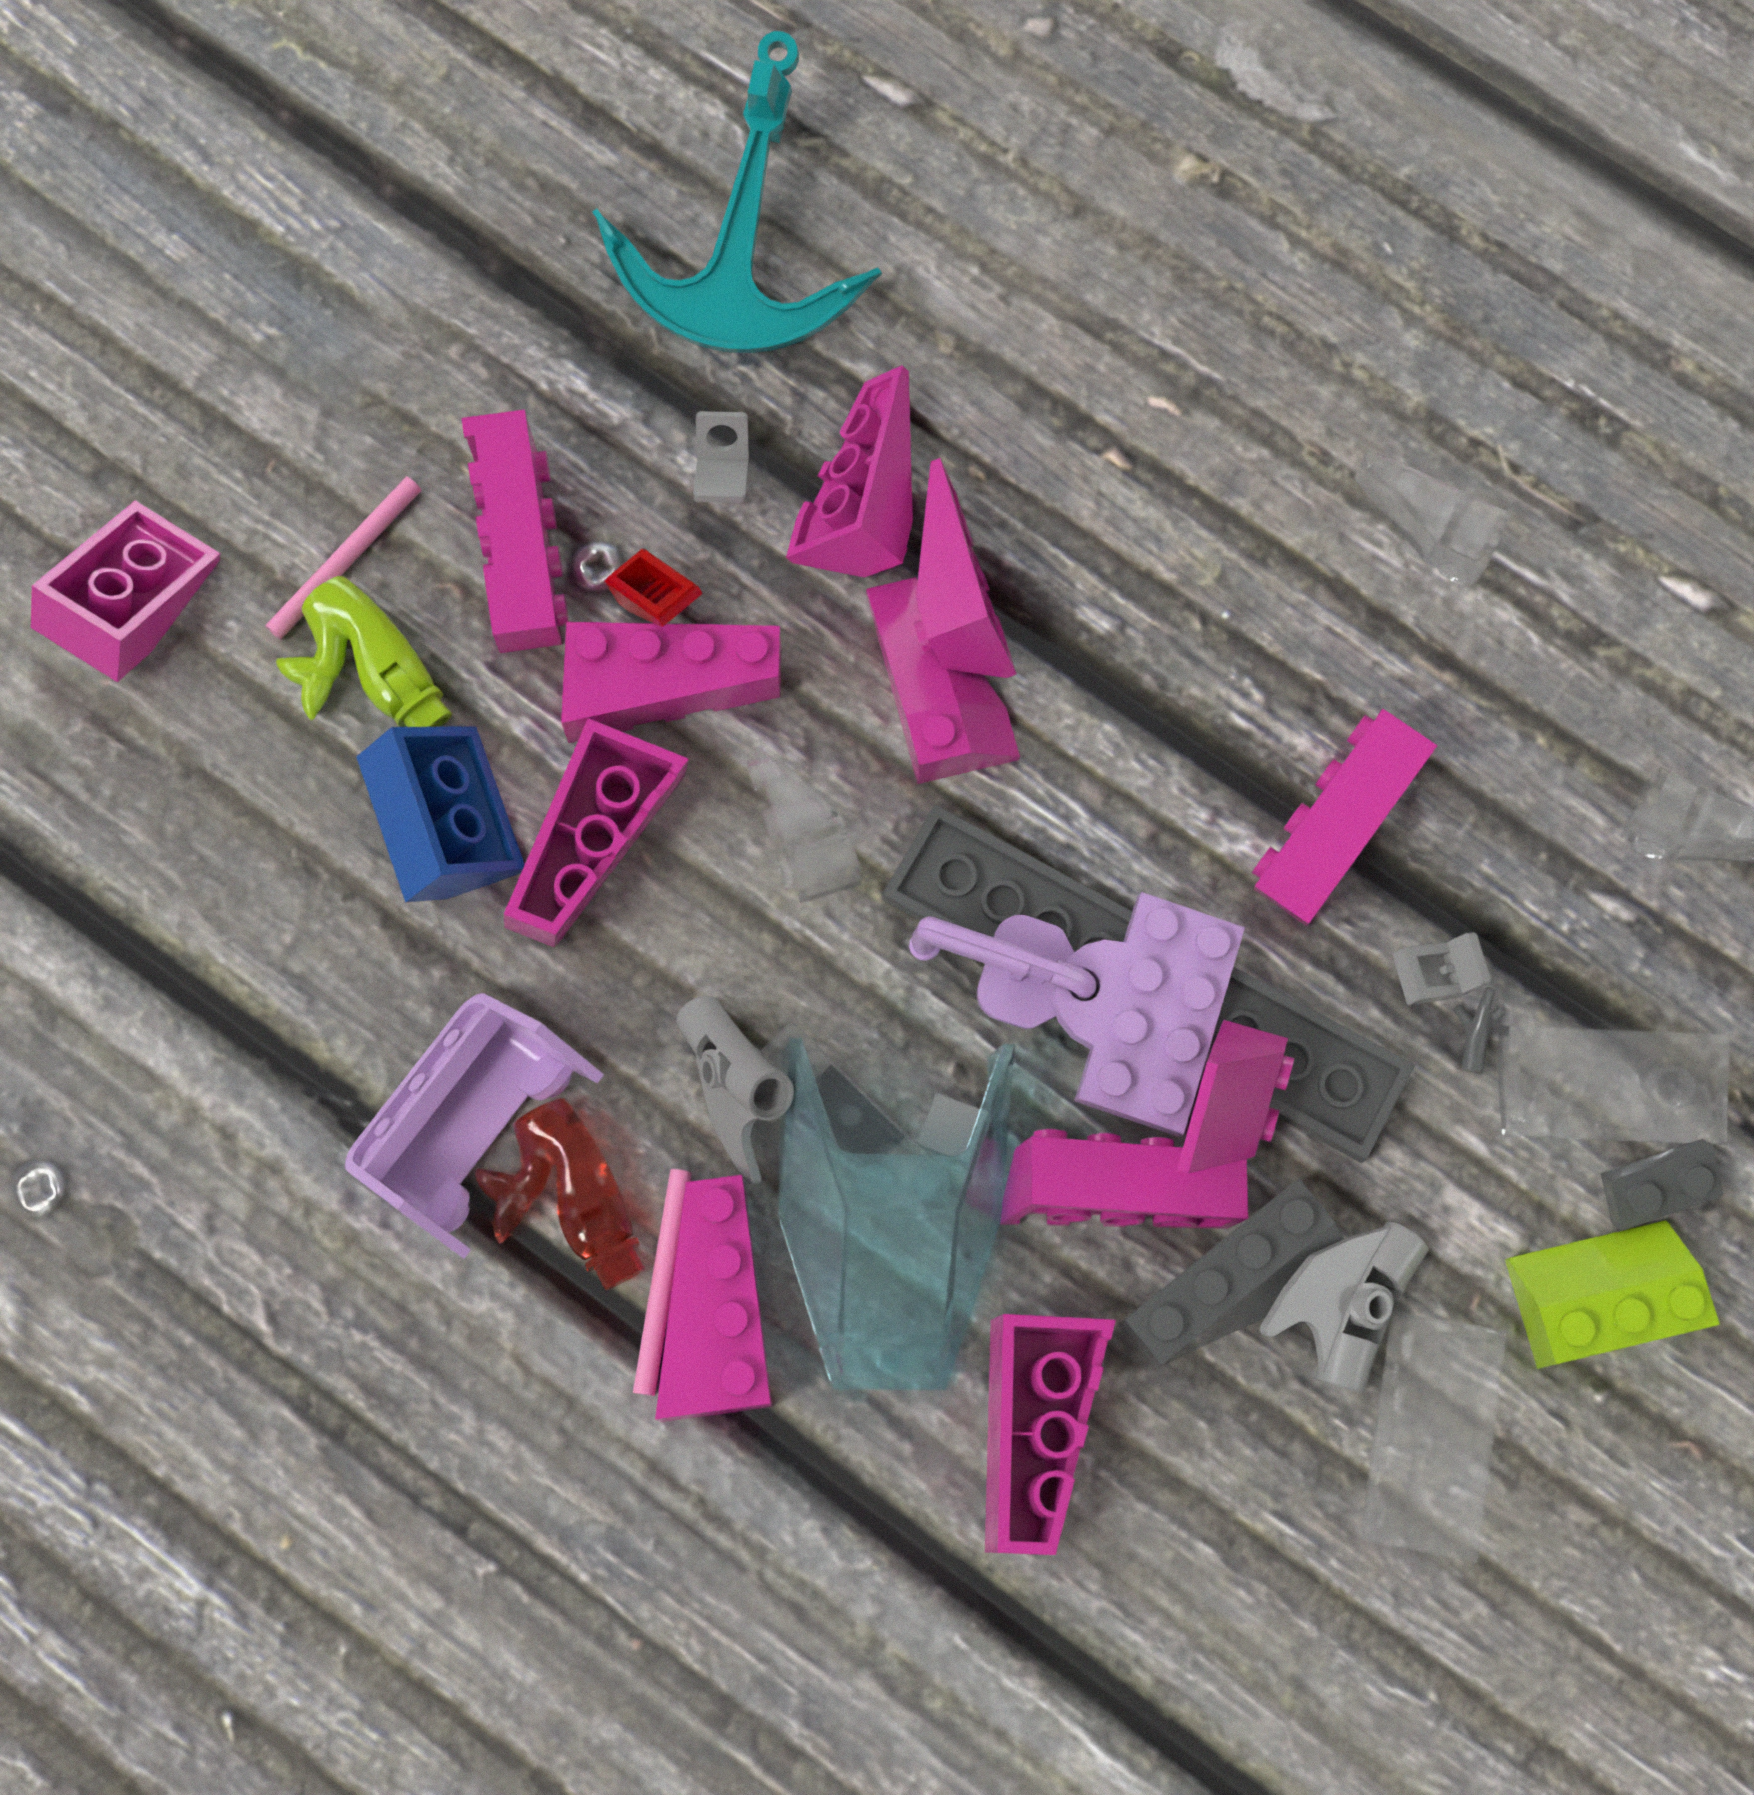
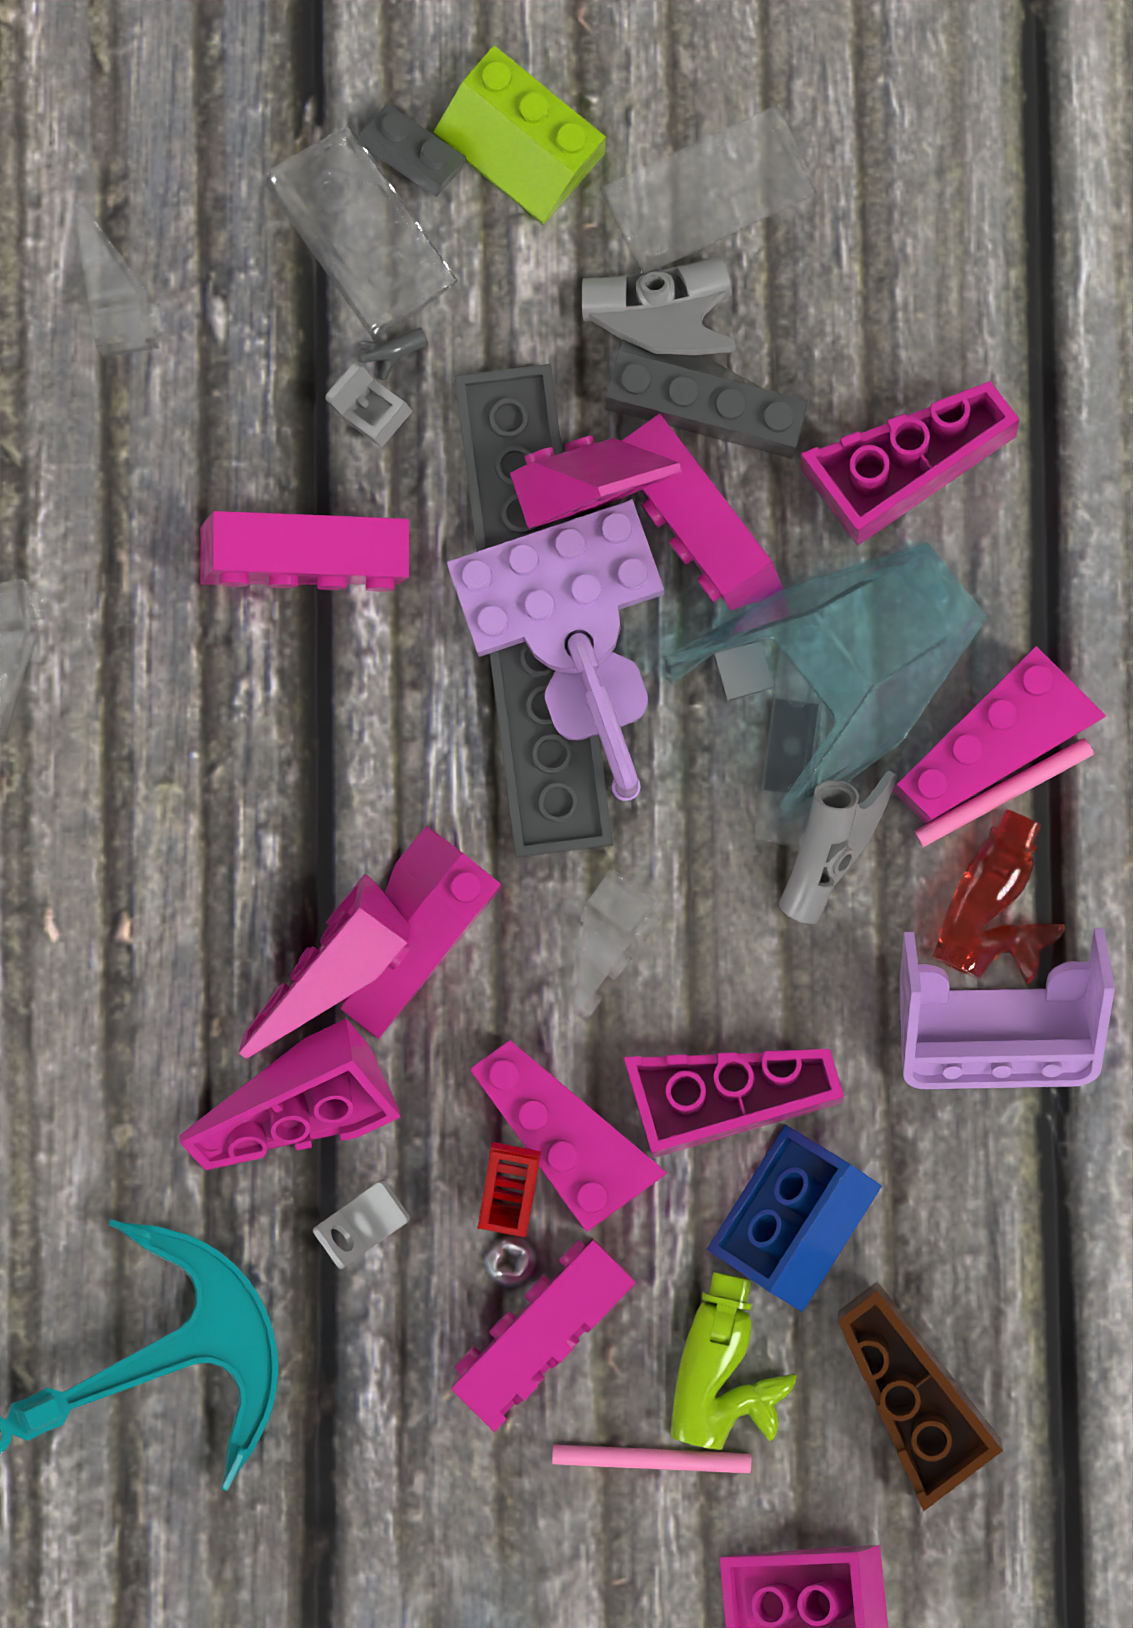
camera: 125 degrees left, 10 degrees up
none -> reddish brown wedge [838,1281,1003,1512]

